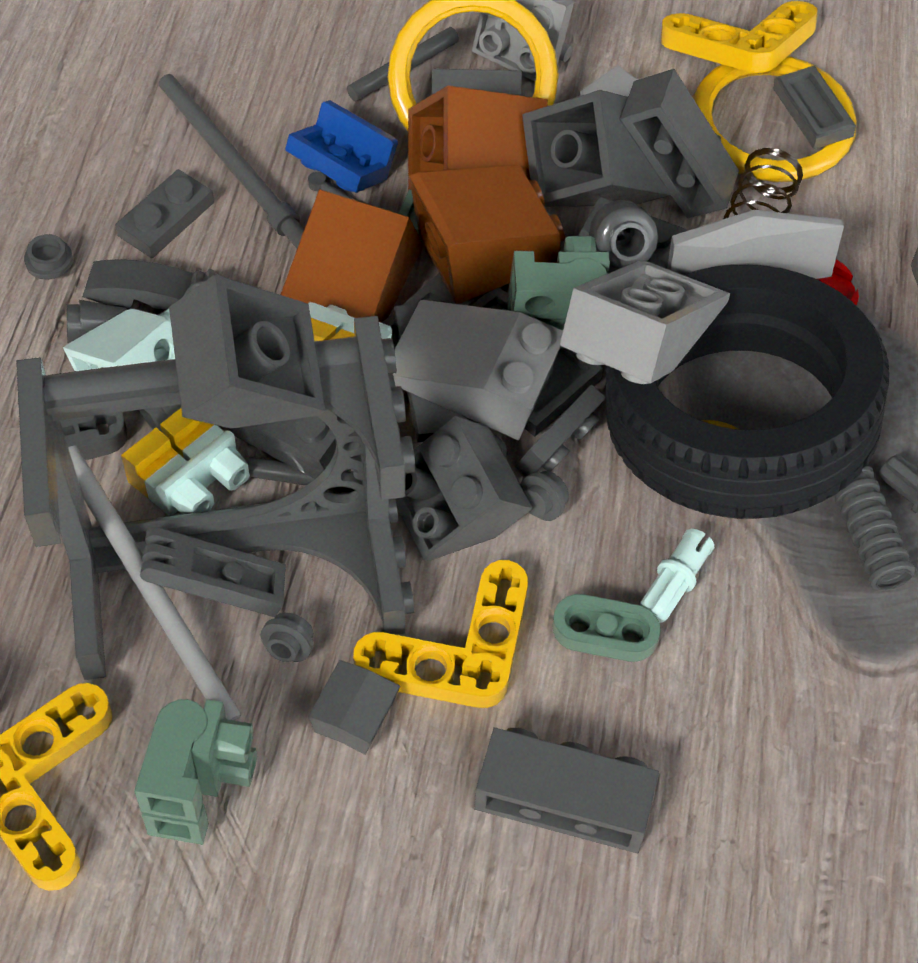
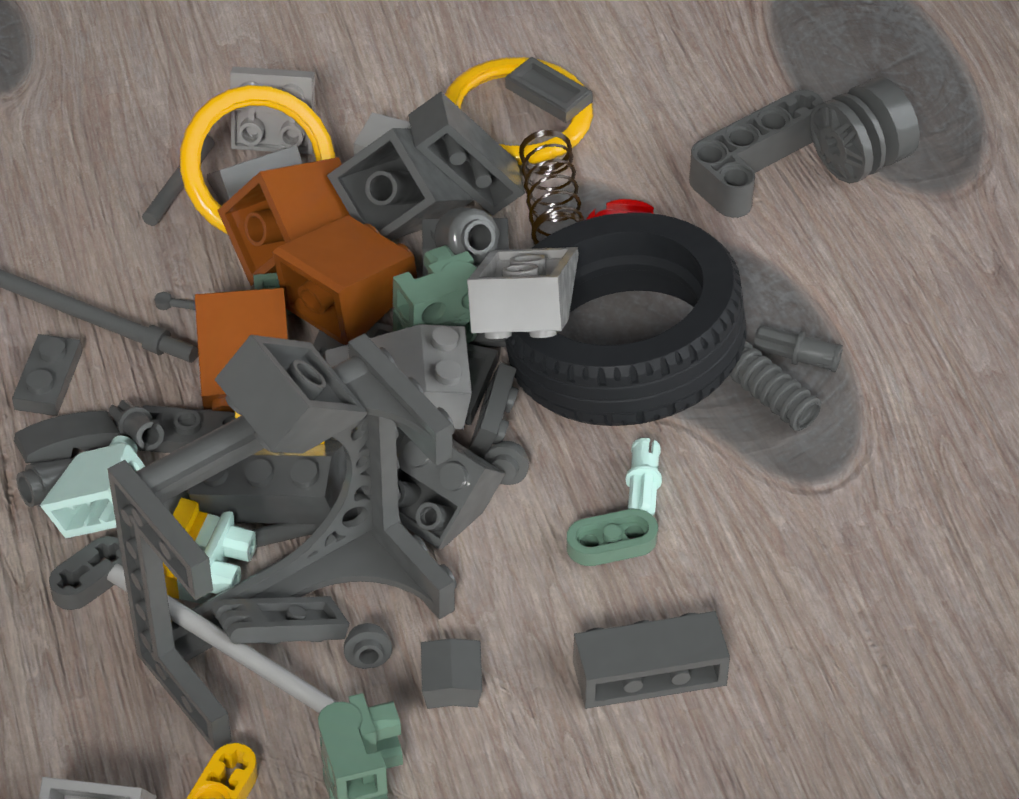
camera: 25 degrees left, 10 degrees down
blue bracket [285,100,398,193] -> none
yellow beam [353,560,528,708] -> none
yellow beam [661,1,818,73] -> none
light grey piece [667,210,844,279] -> none

